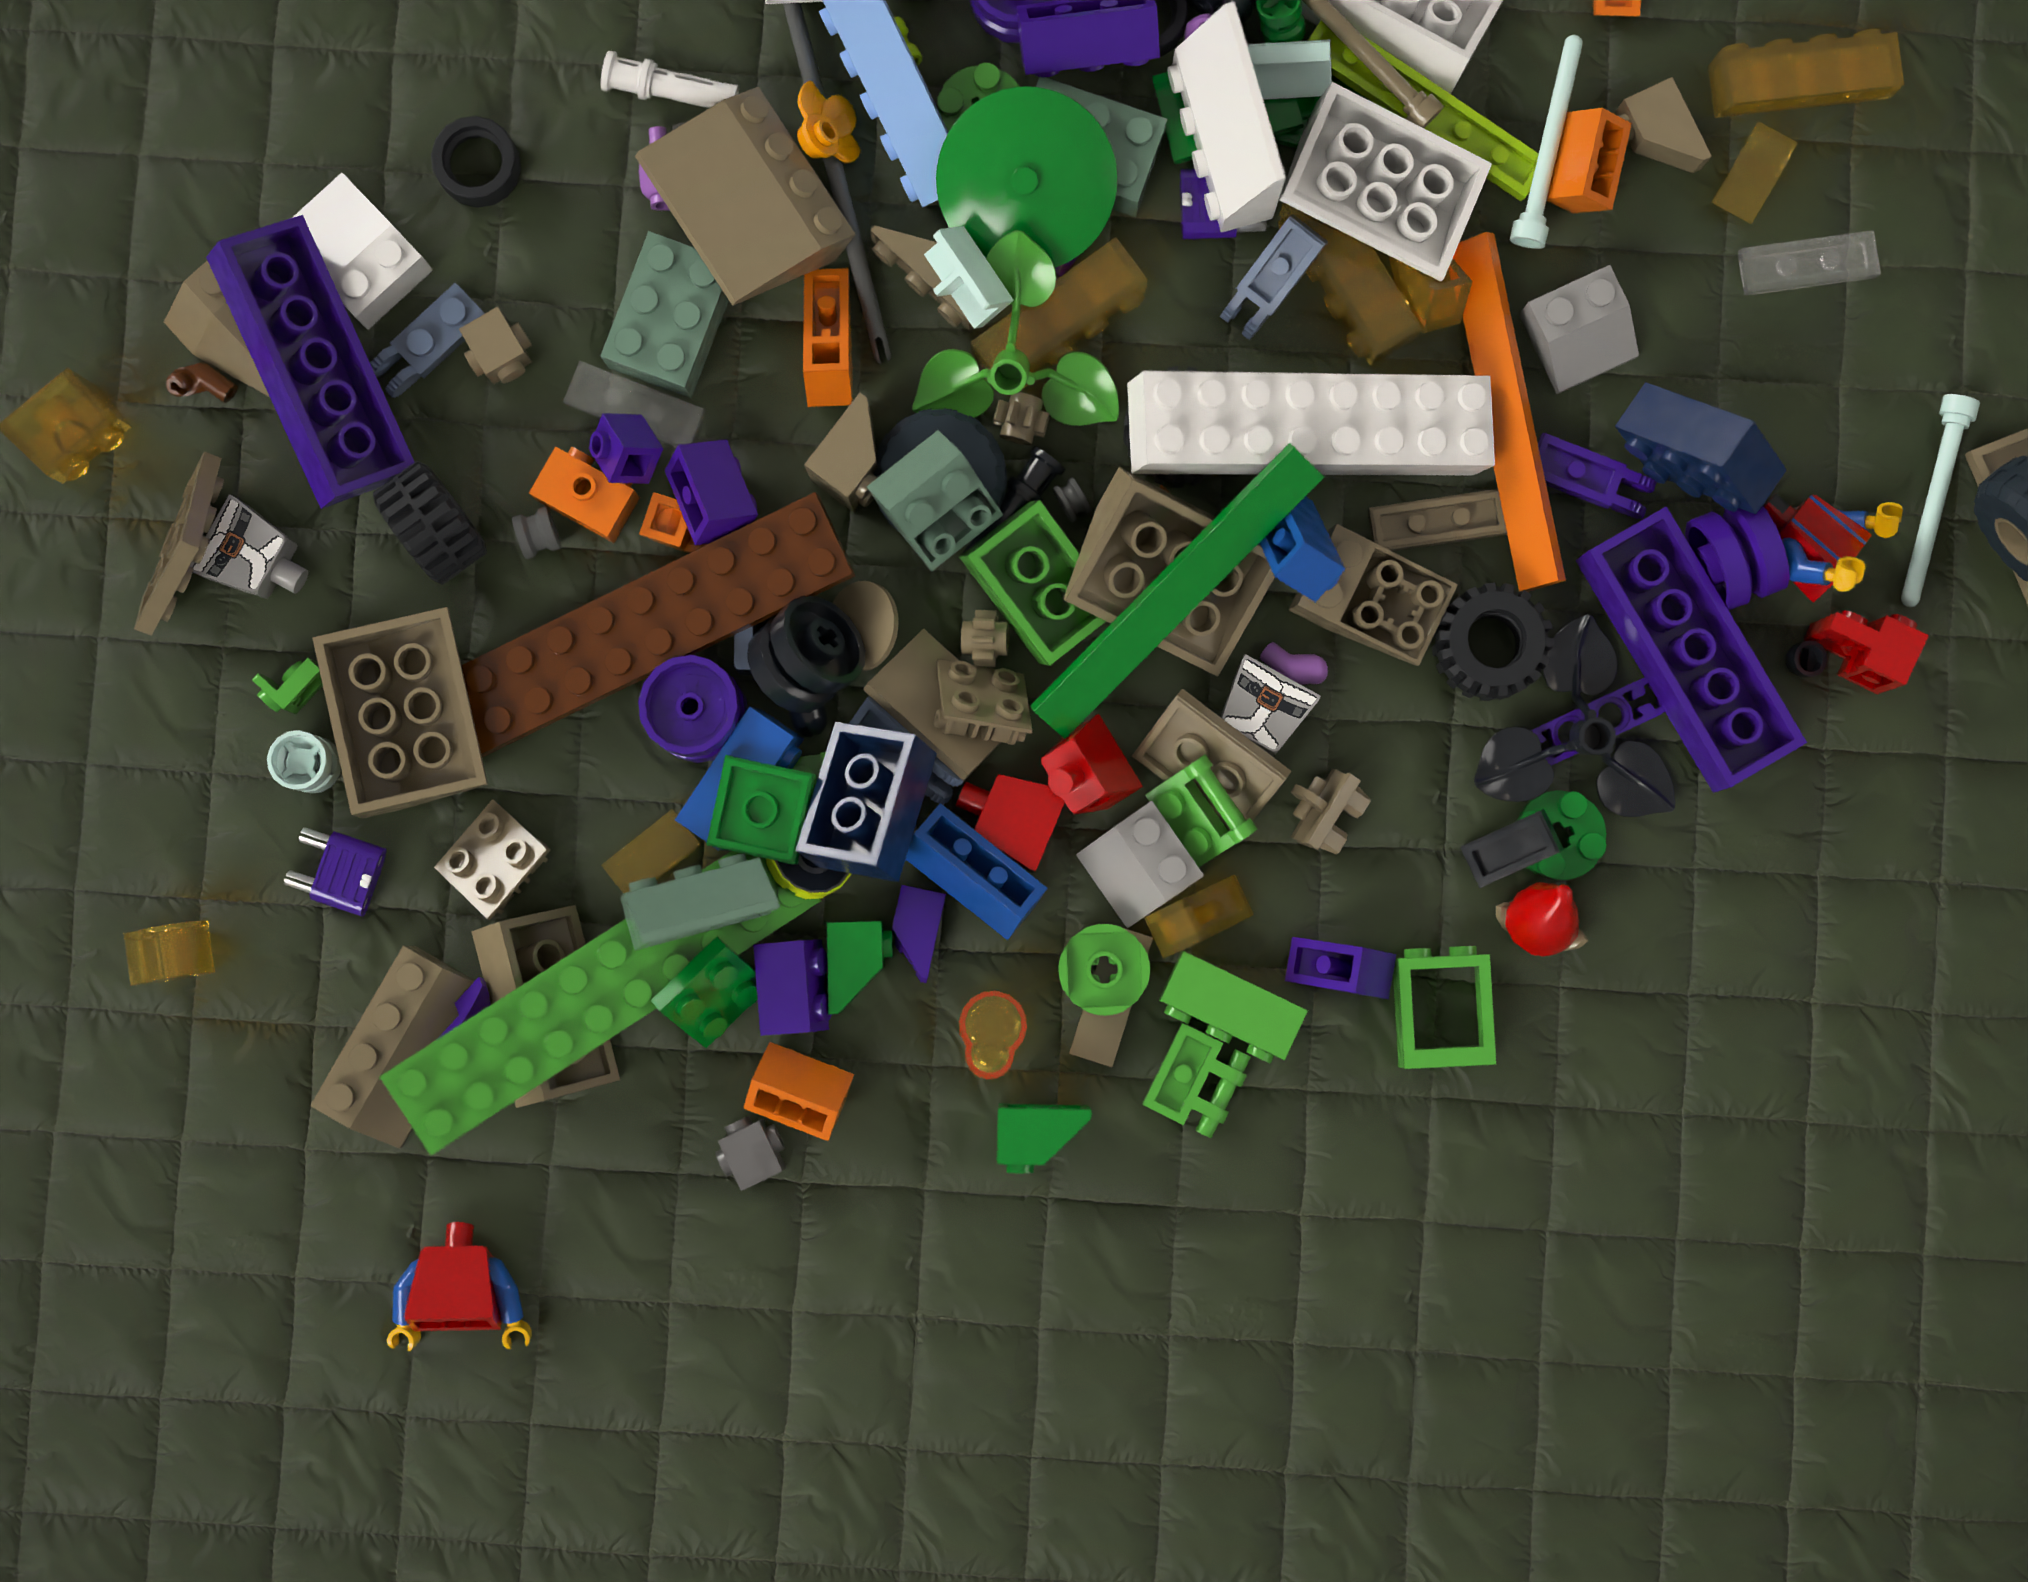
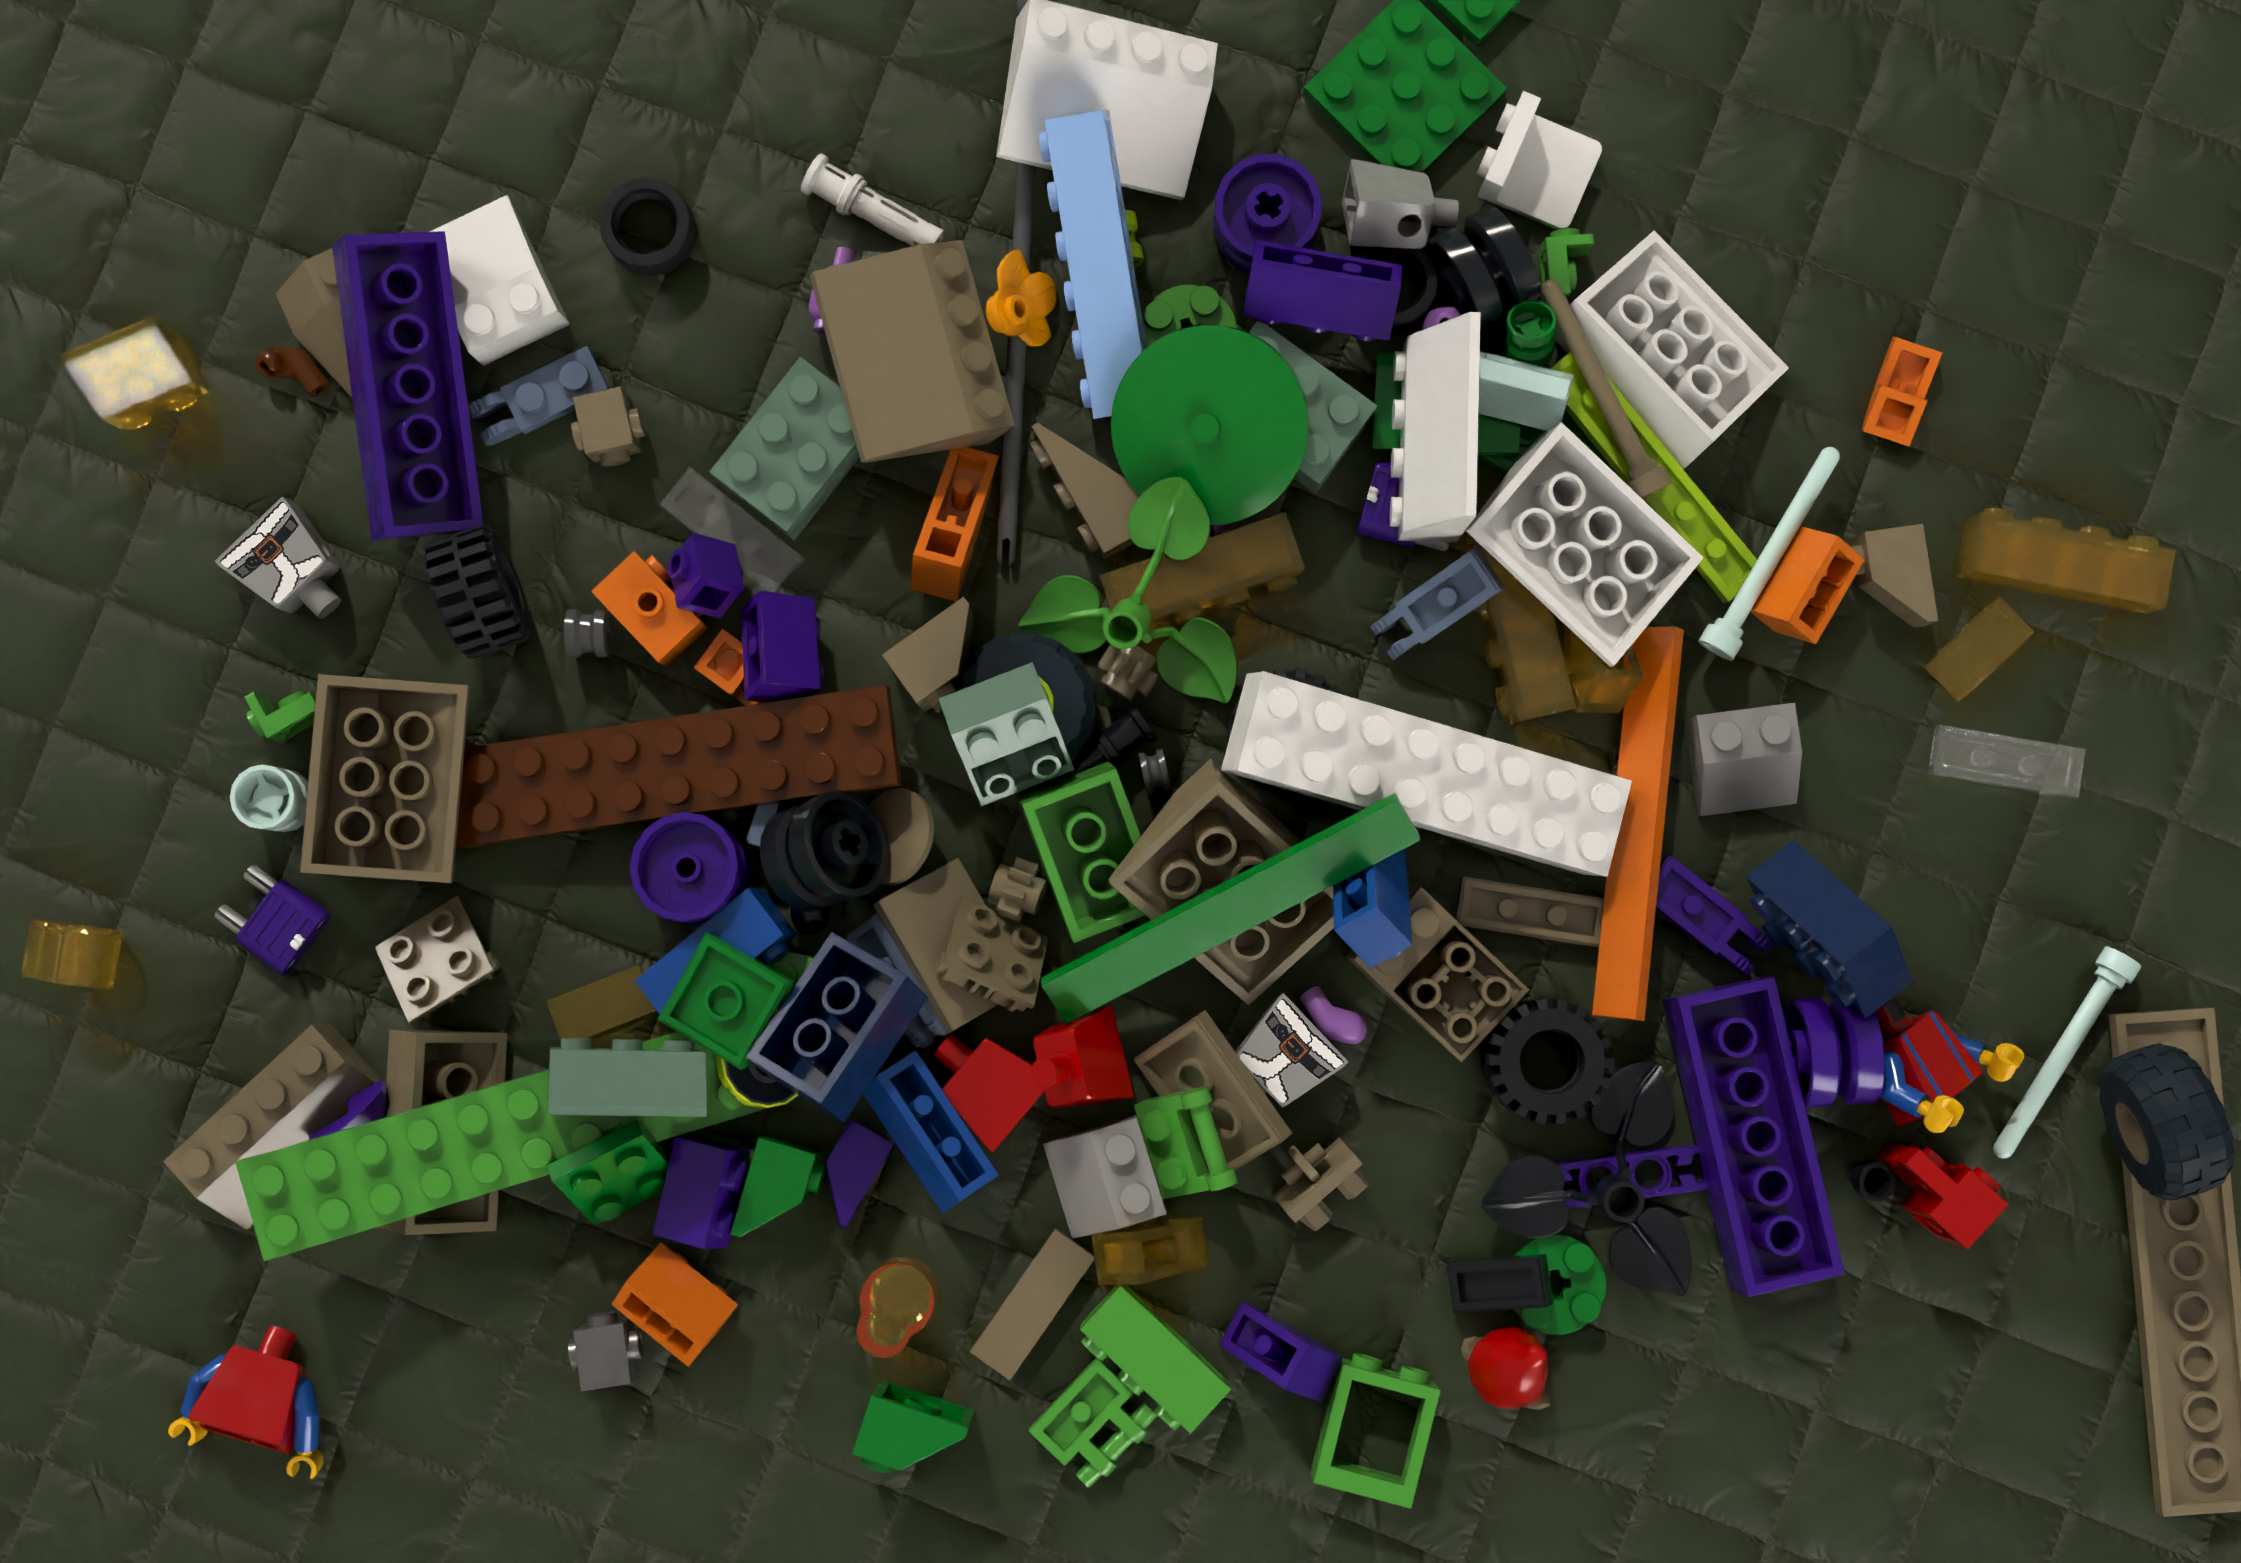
camera: 20 degrees right, 0 degrees up
dark tan plate [134,451,224,636] -> none
light aqua panel [924,226,1014,329] -> none
bright green plate [1058,924,1150,1015] -> none

